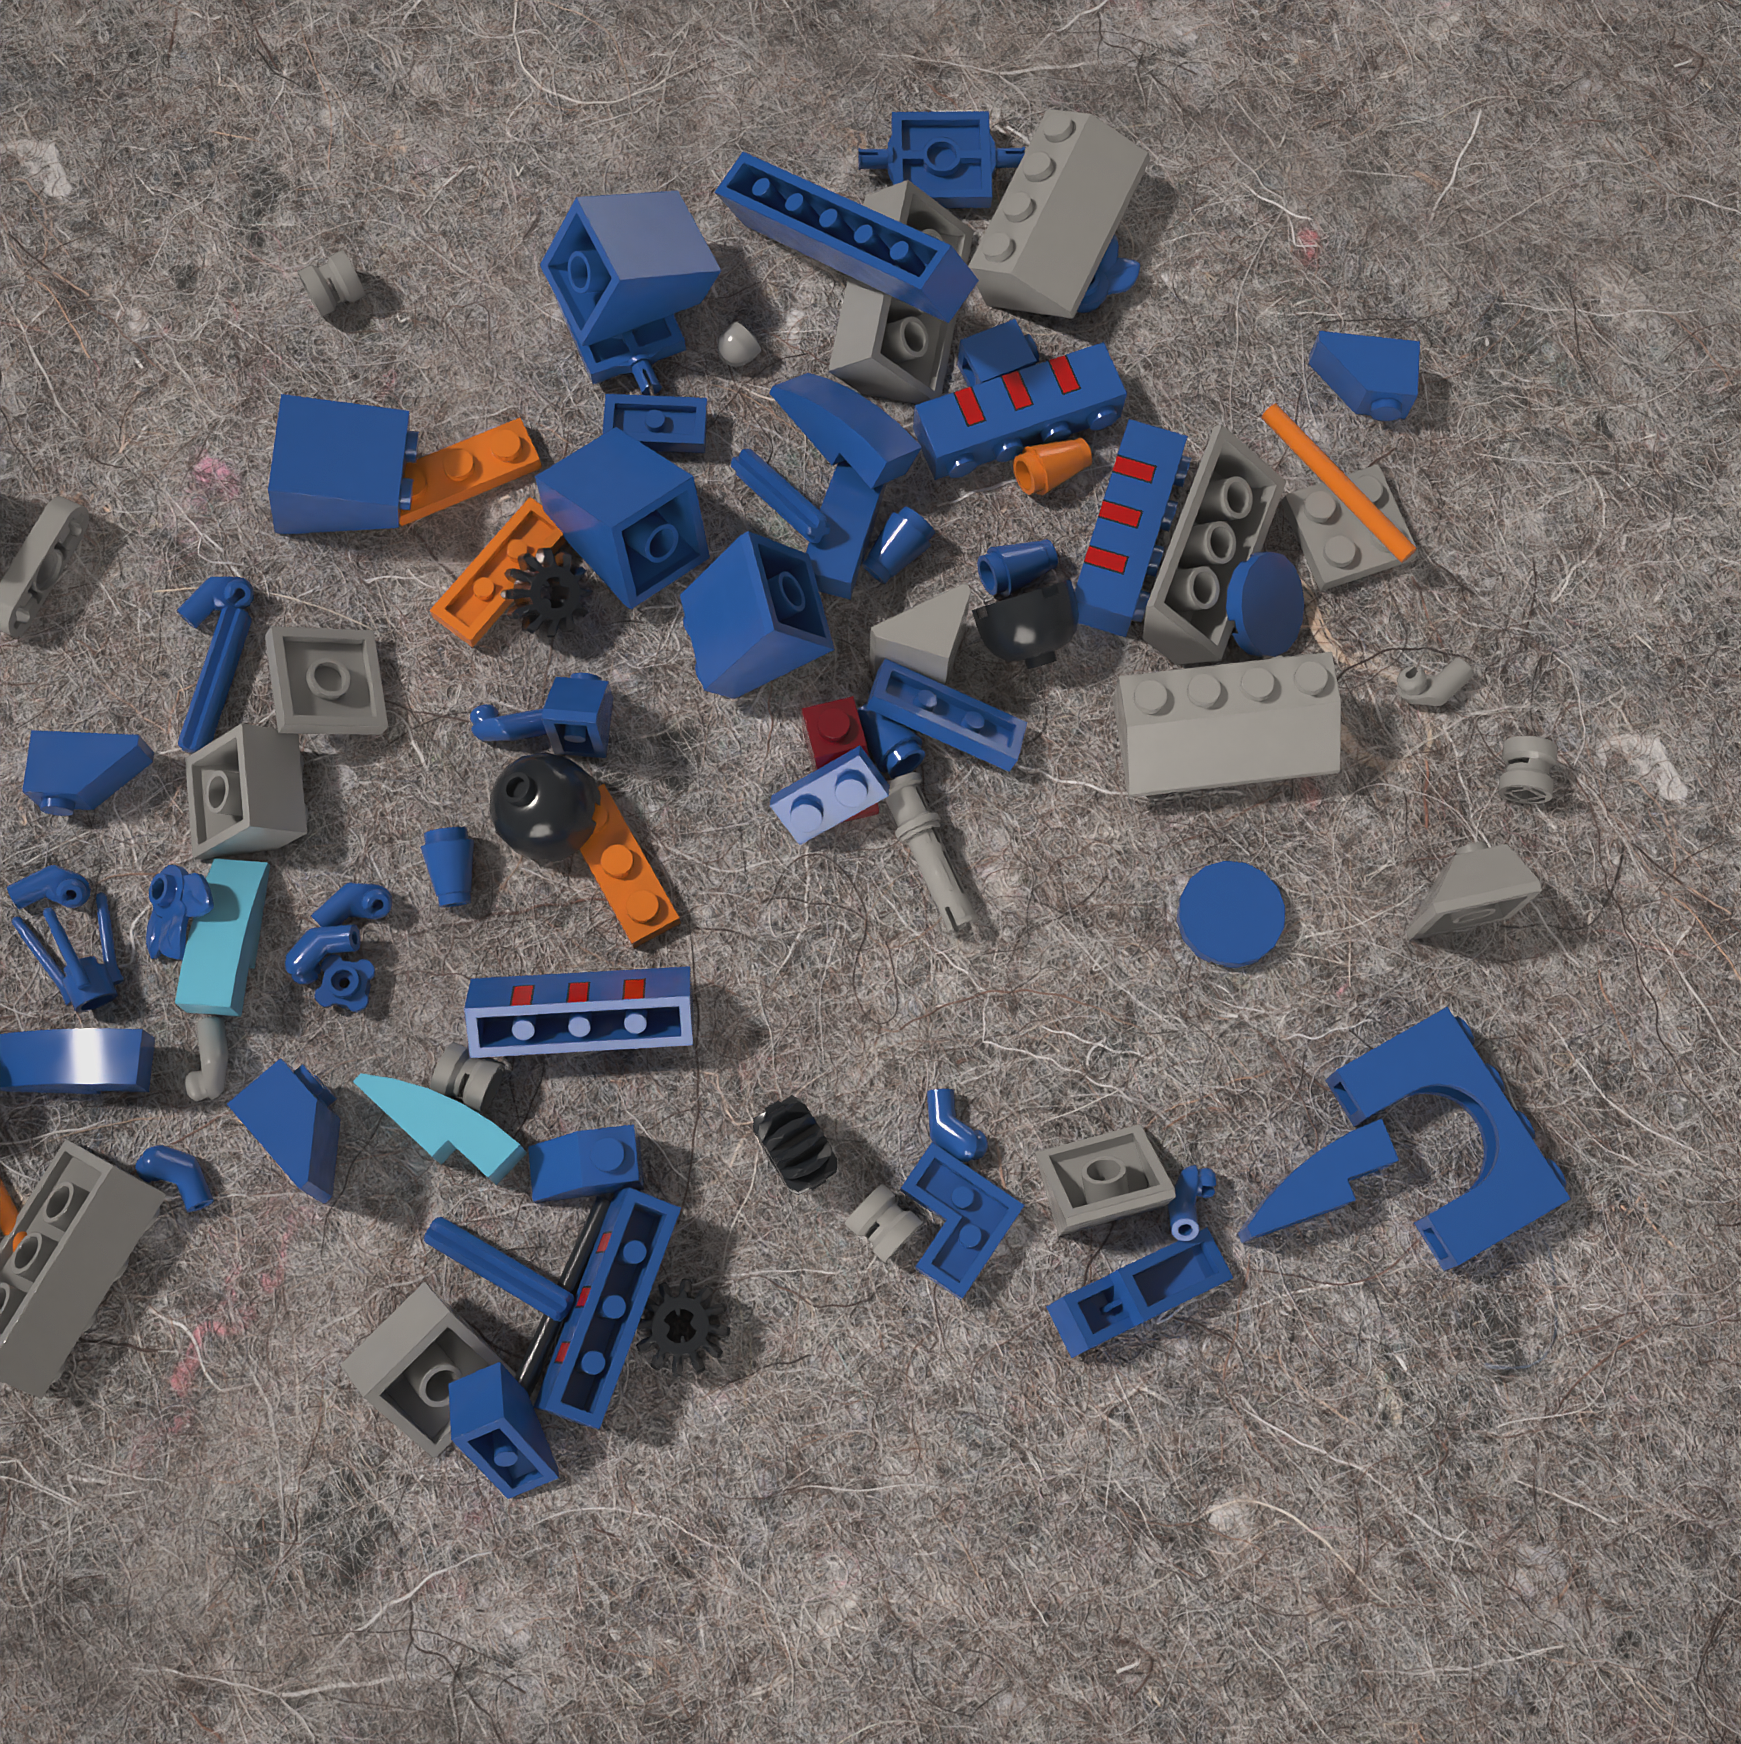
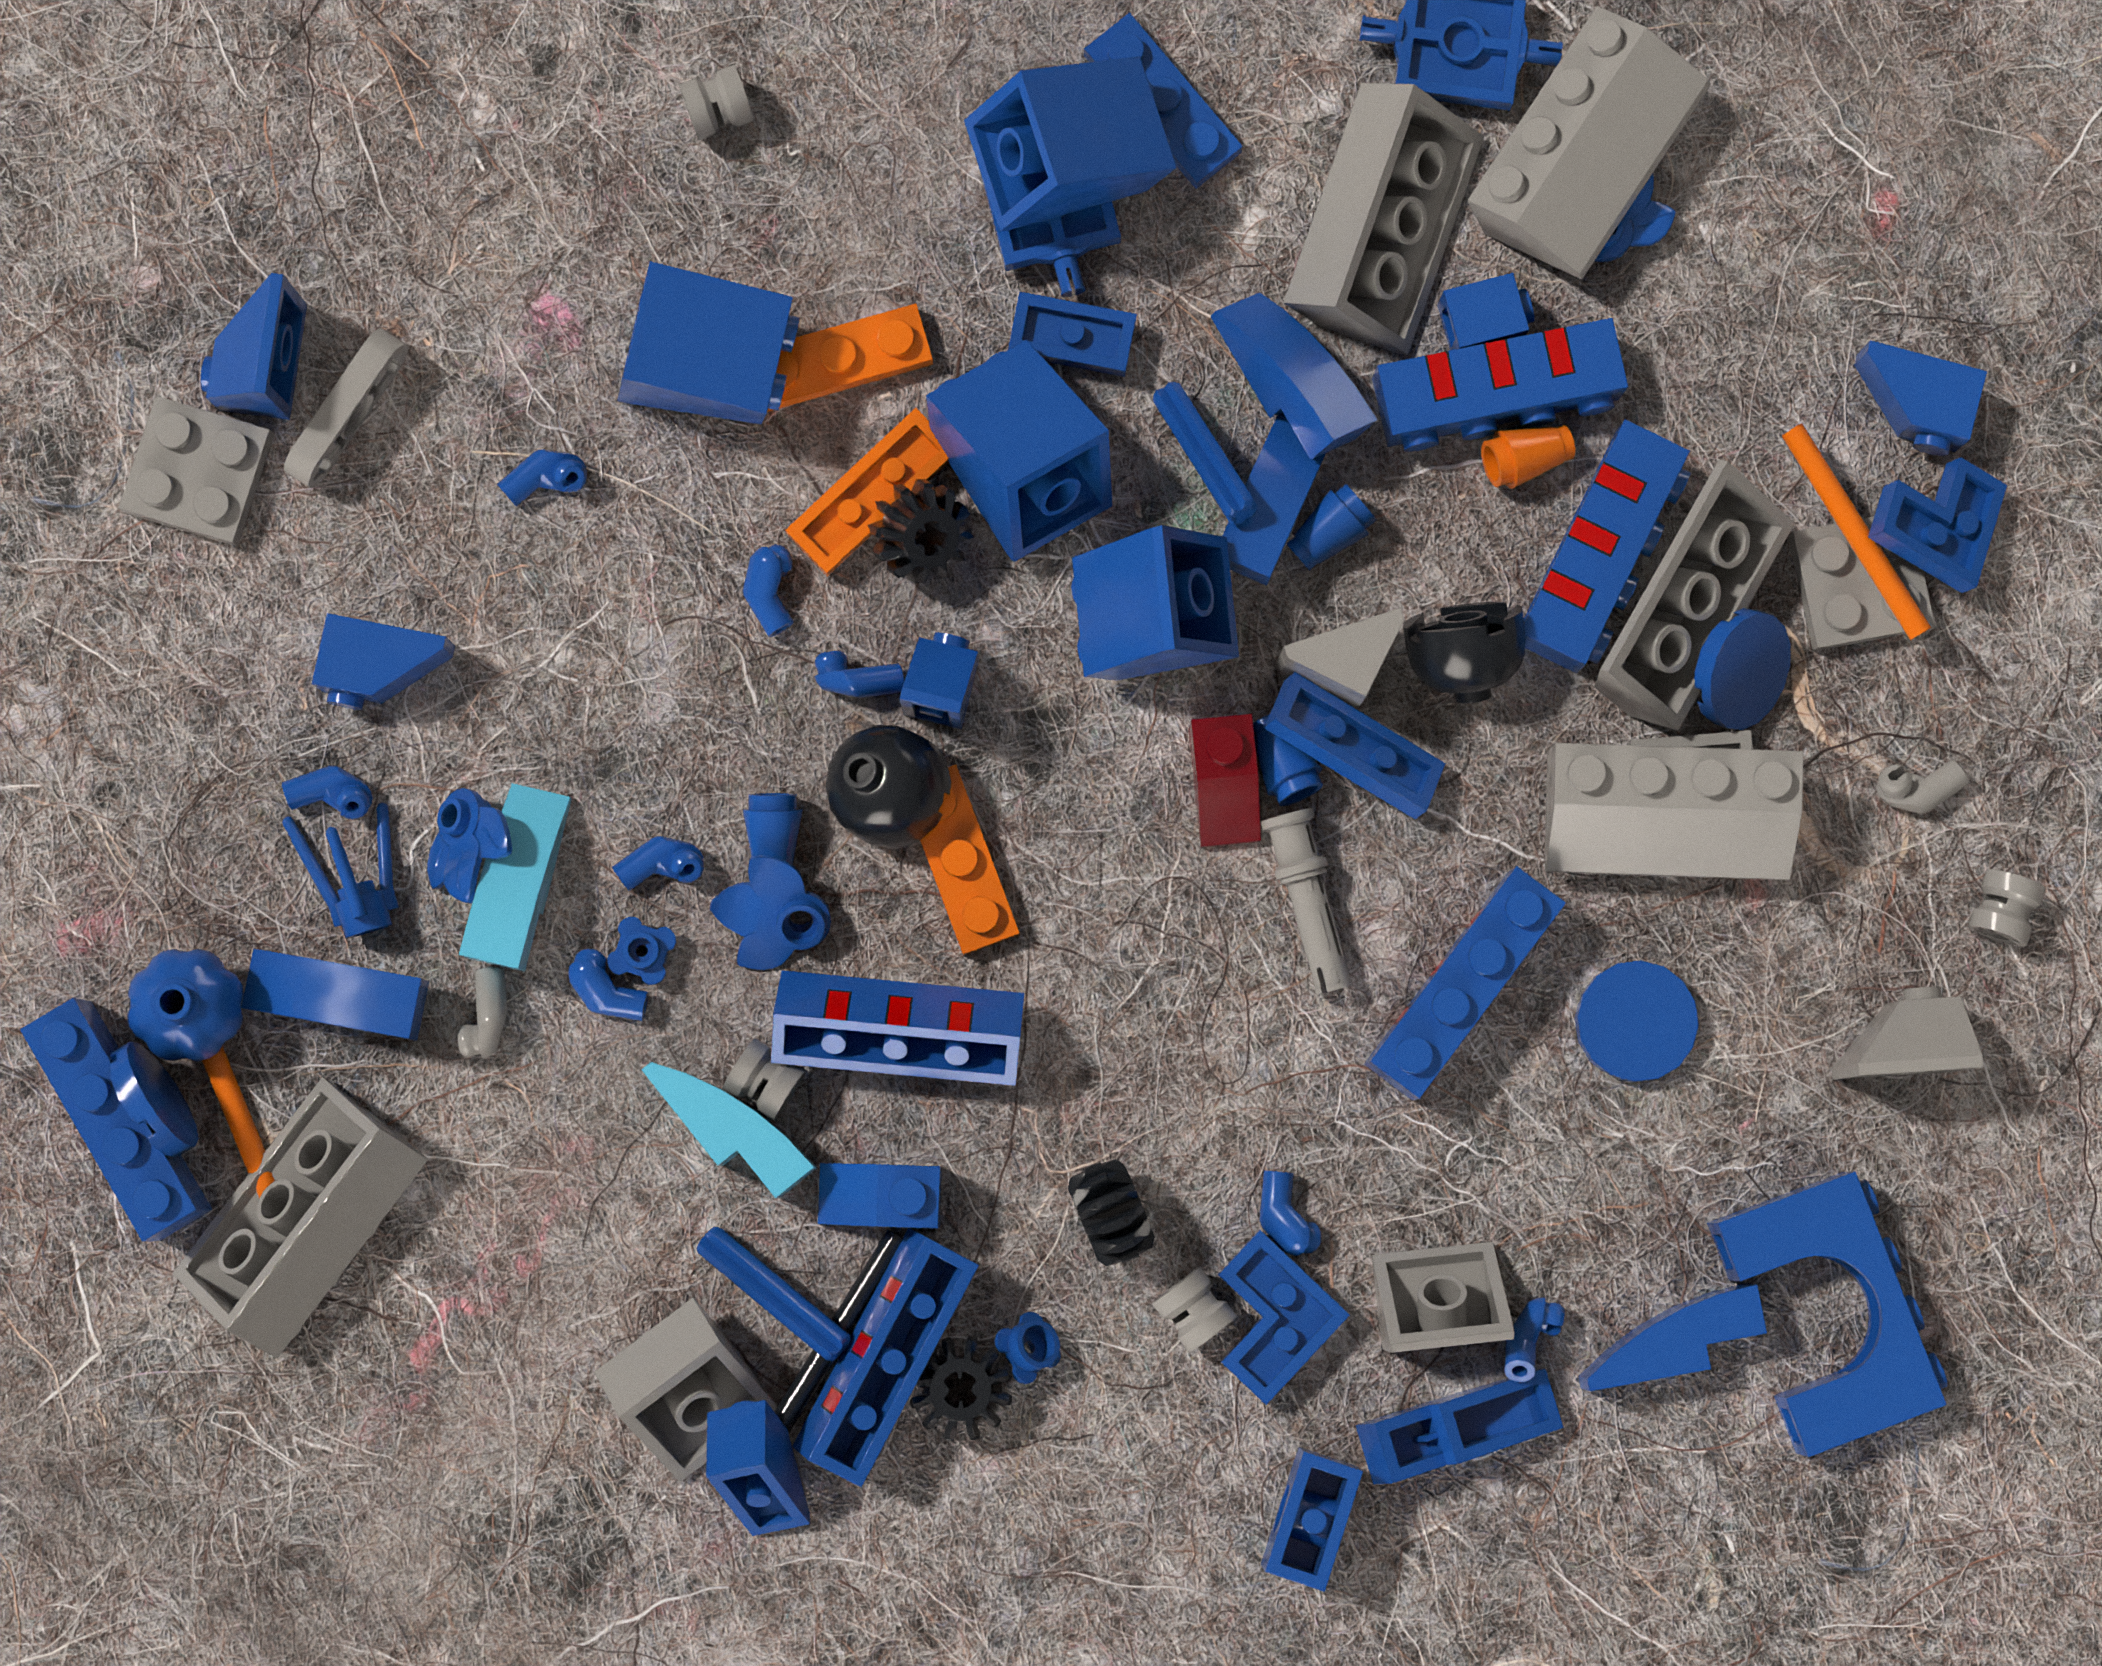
camera: 10 degrees right, 10 degrees up
blue arm [135,1145,214,1212] -> none
blue axle [178,606,252,754] -> none
light grey slope [185,723,308,860] -> none
blue slope [227,1058,341,1204] -> none
light grey plate [265,626,388,735] -> none
blue arm [285,924,361,985] -> none
blue brick [715,152,979,323] -> none
light grey hinge [718,321,761,367] -> none
plate [770,745,890,845] -> none
blue cone [977,539,1058,596] -> none
none -> blue arm [568,949,649,1021]
none -> blue plate [710,855,831,970]
none -> blue arm [743,544,794,637]
none -> blue plate [995,1312,1061,1384]
none -> blue plate [1084,12,1243,189]
none -> blue brick [1260,1447,1363,1592]
none -> blue brick [1364,866,1566,1101]
none -> blue plate [1868,457,2007,593]

